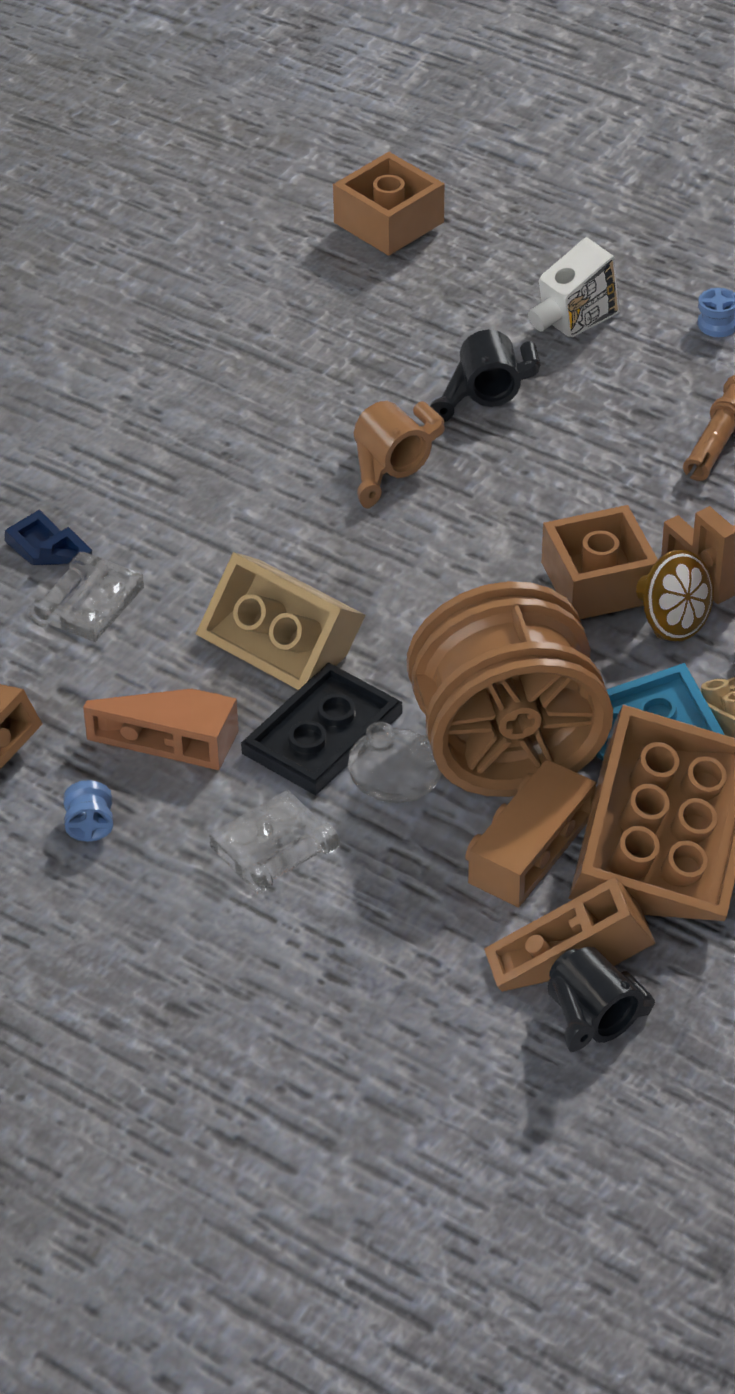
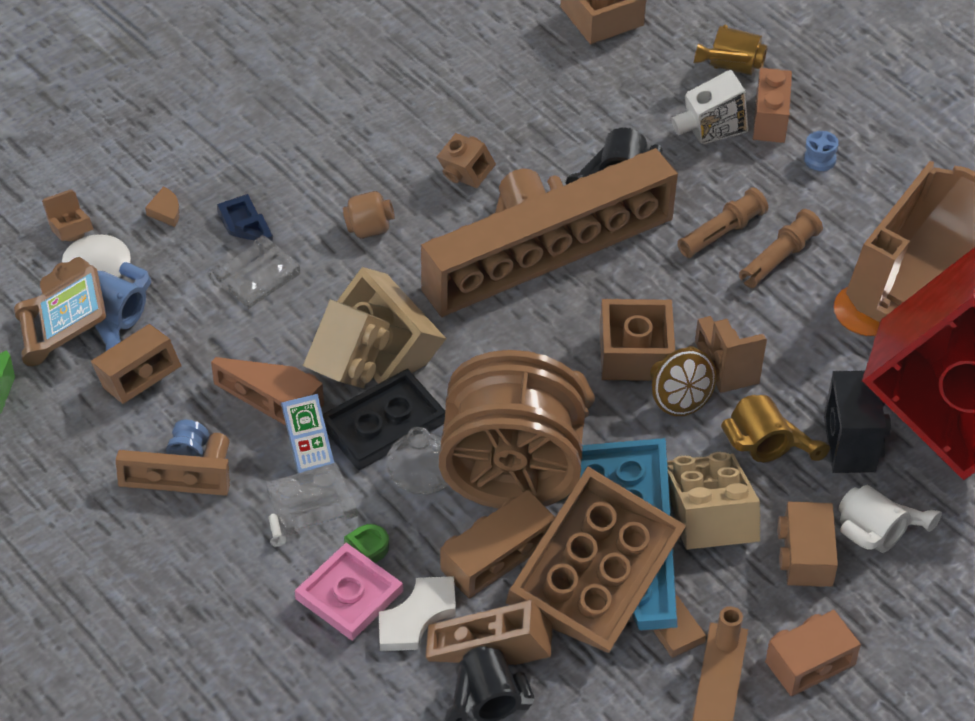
camera: 15 degrees right, 5 degrees up
none -> medium nougat piece [116,433,230,496]
none -> white piece [268,514,287,547]
none -> tile [281,394,335,474]
none -> bright pink plate [295,543,403,641]
none -> tan brick [303,299,390,388]
none -> medium nougat head [343,191,395,238]
none -> bright green tile [344,524,389,563]
none -> white tile [379,576,456,651]
none -> medium nougat brick [421,148,678,318]
none -> medium nougat brick [437,133,496,188]
none -> medium nougat pin [677,187,769,258]
none -> pearl gold piece [694,25,768,75]
none -> nougat brick [753,68,792,143]

